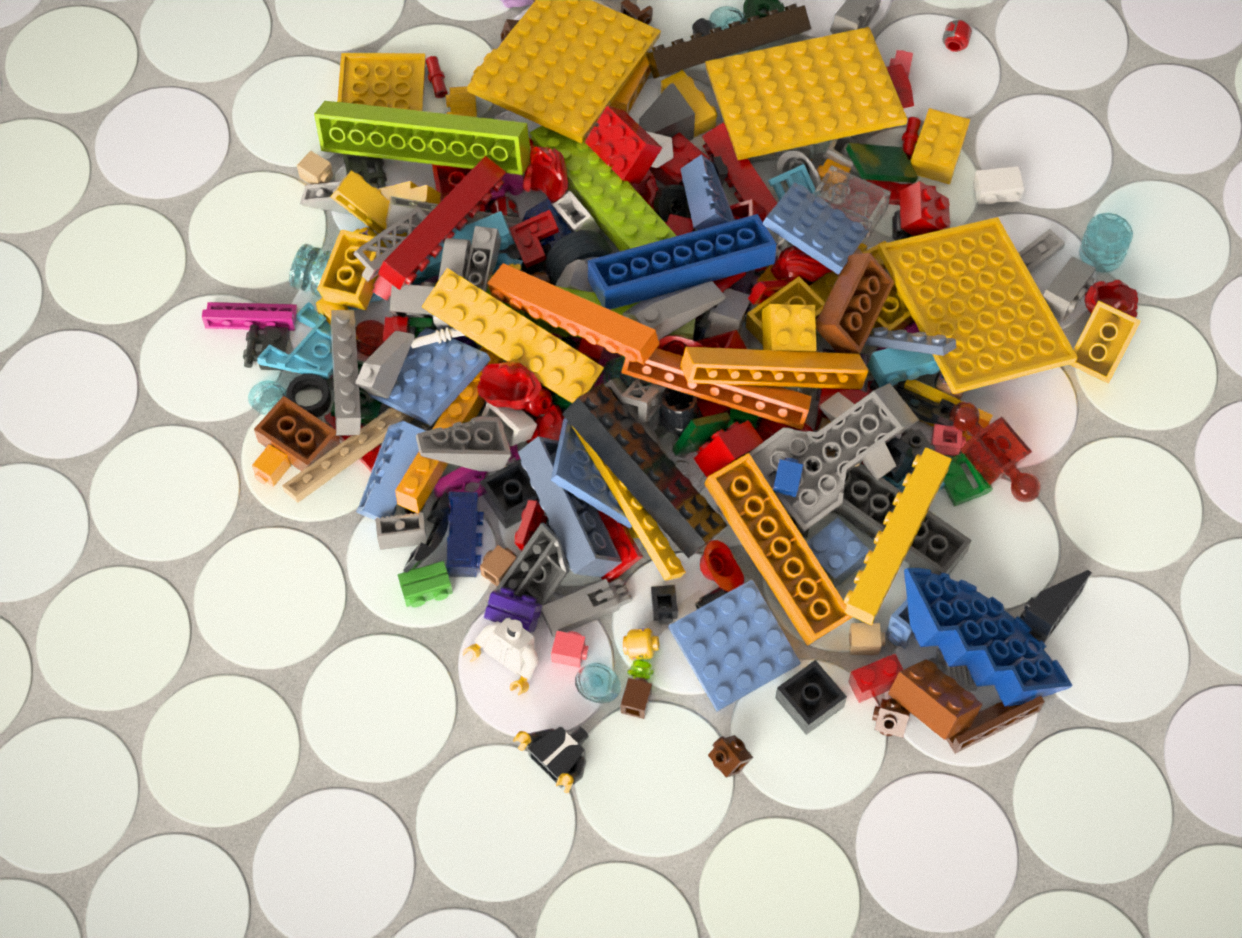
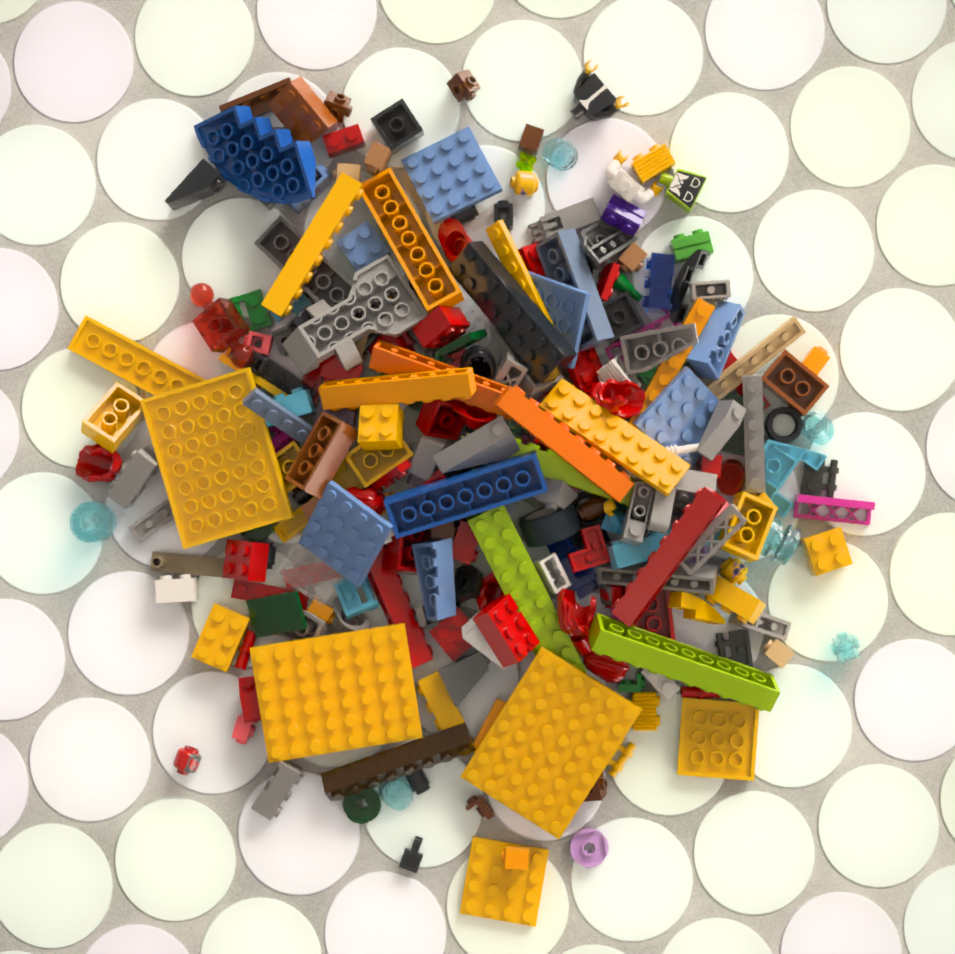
camera: 175 degrees left, 25 degrees up
red pin [425,56,448,98] -> none
coral brick [551,631,589,668] -> none
blue brick [773,458,803,497] -> none
none -> yellow plate [67,315,206,396]
none -> dark tan piece [150,551,224,578]
none -> medium nougat brick [364,141,392,176]
none -> green cone [612,272,643,302]
none -> yellow brick [630,144,676,185]
none -> torso [658,169,707,213]
none -> yellow brick [800,527,853,576]
none -> clear light blue brick [830,631,860,662]

